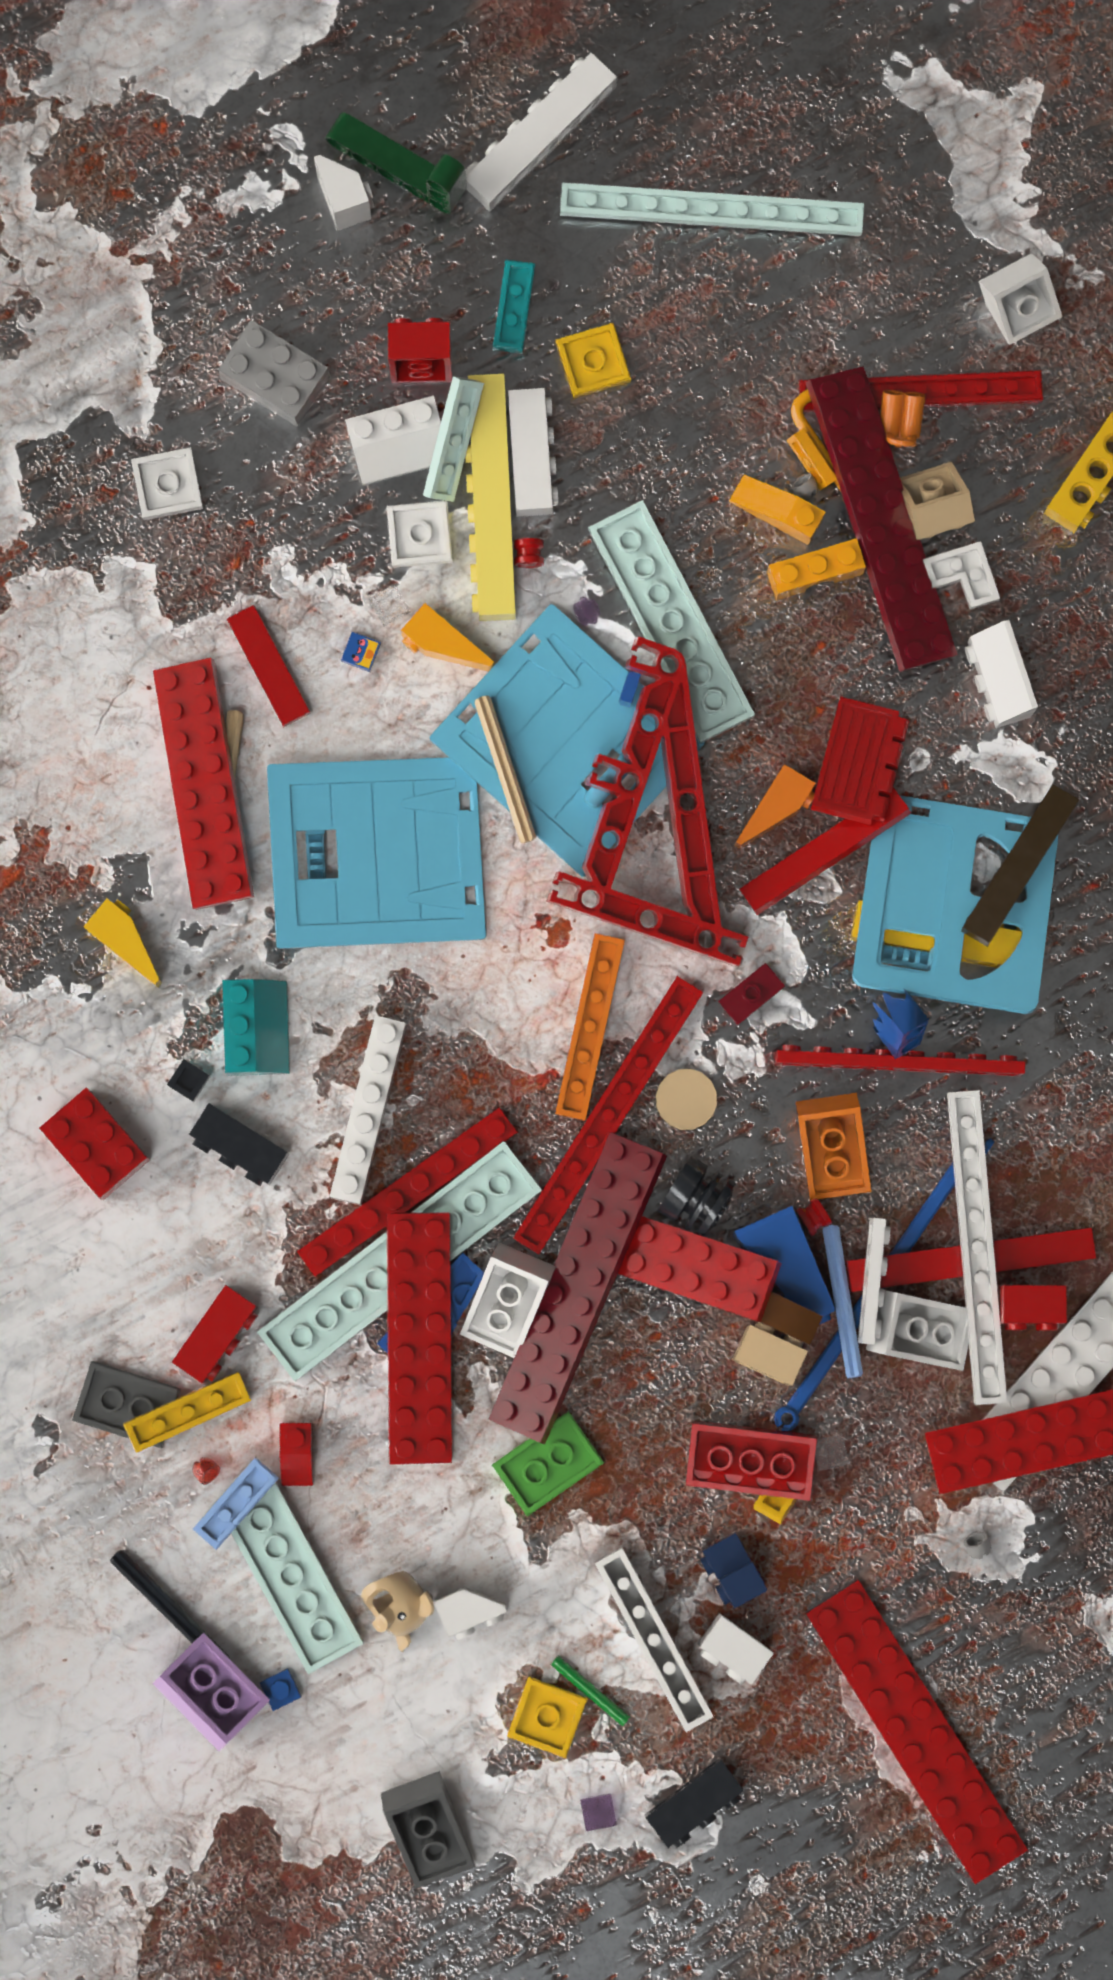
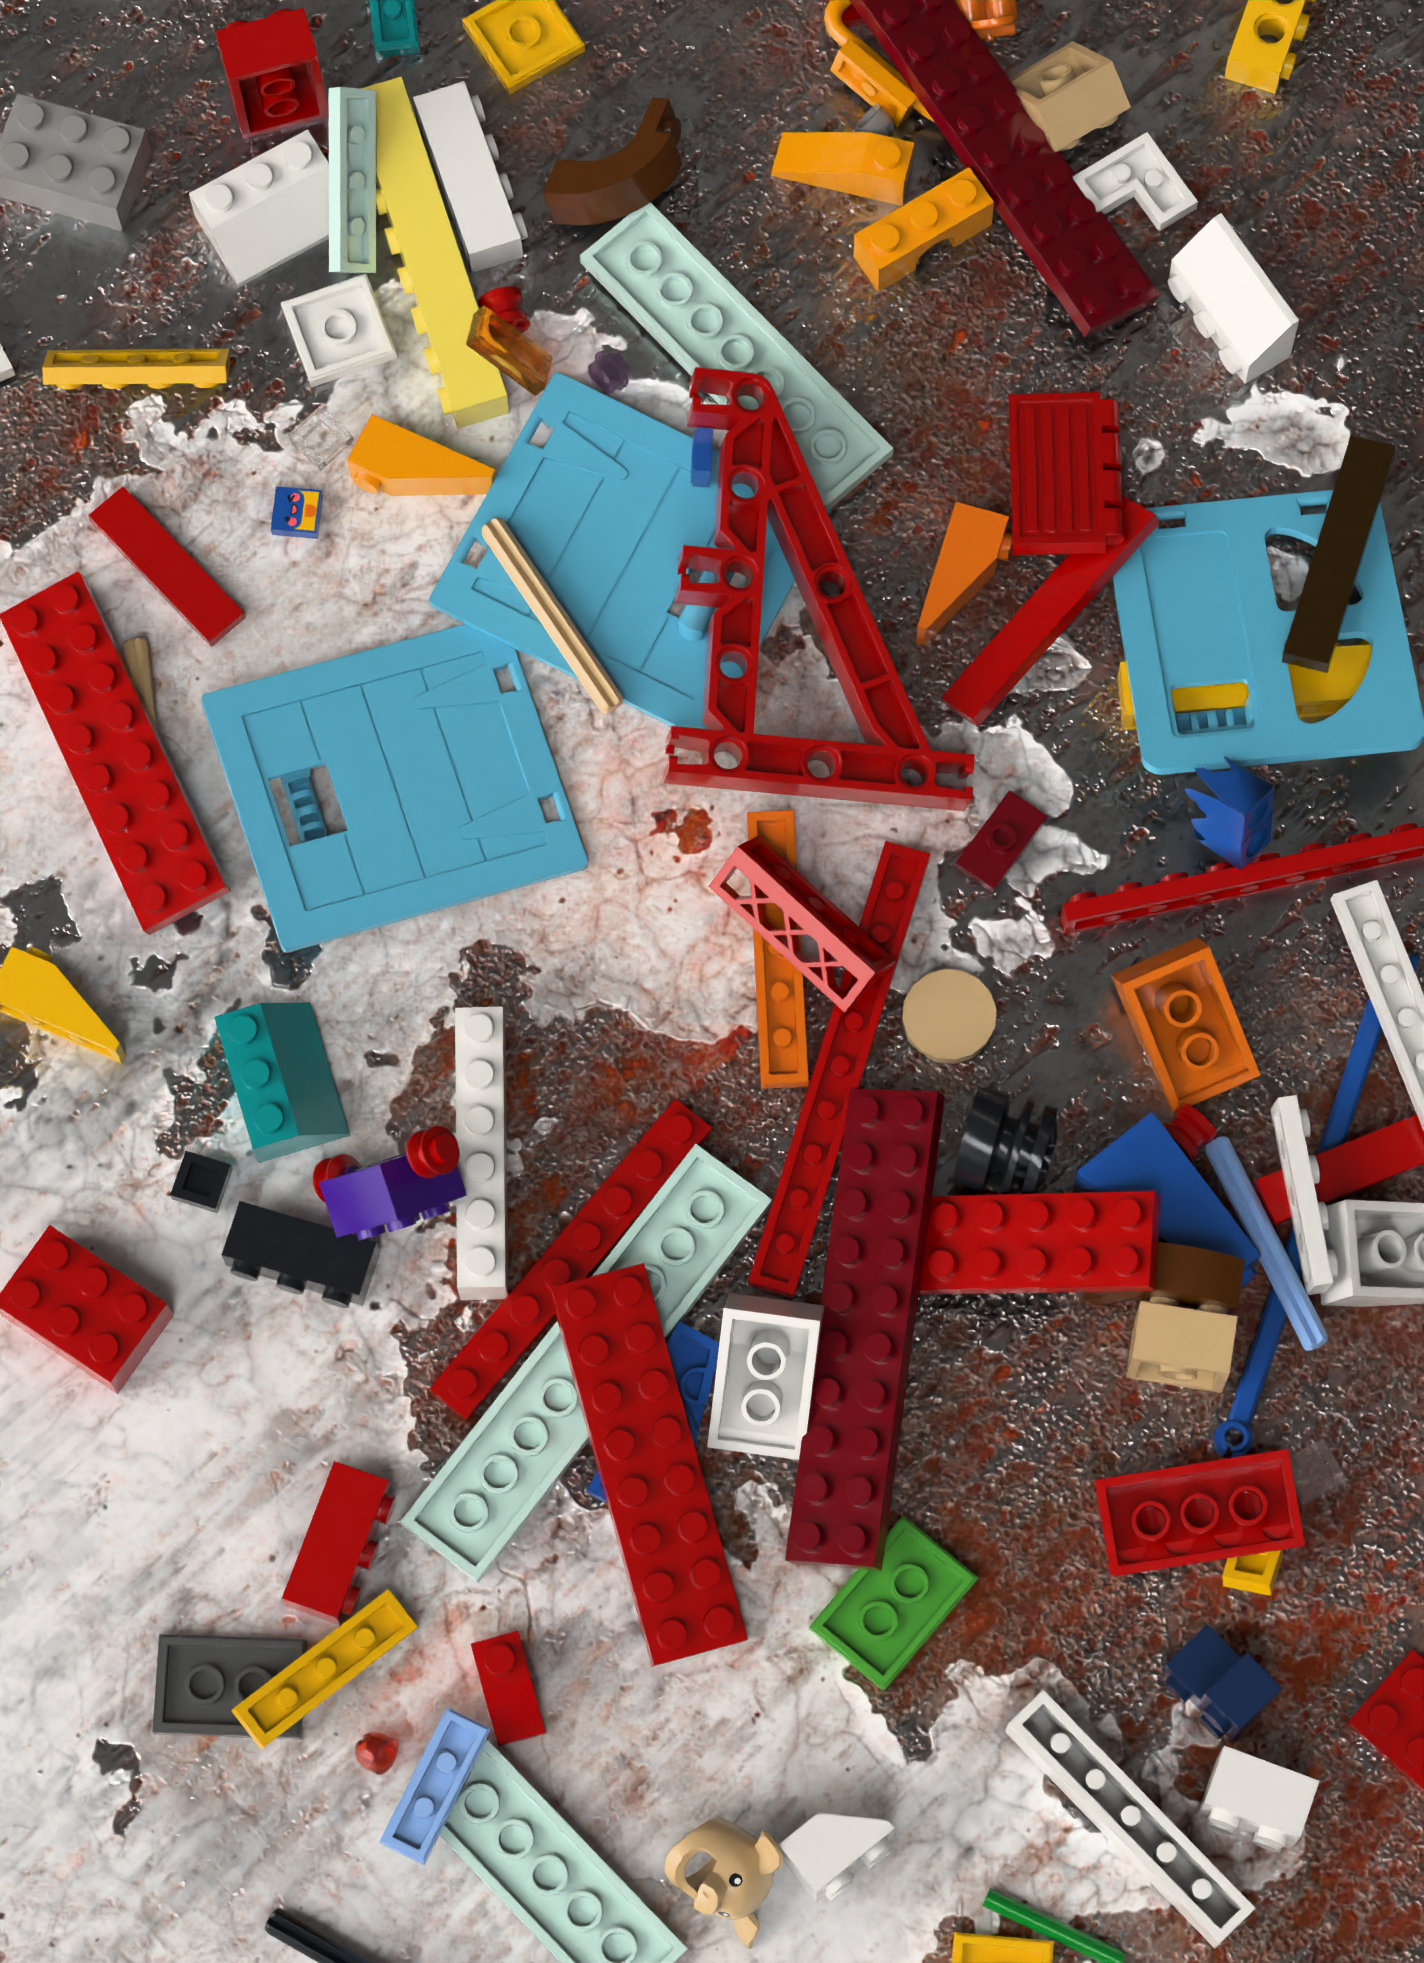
camera: 10 degrees left, 10 degrees down
none -> yellow plate [42,348,231,389]
none -> dark purple brick [312,1126,467,1241]
none -> clear orange tile [466,306,553,396]
none -> reddish brown arch [543,97,682,225]
none -> red fence [708,835,896,1013]

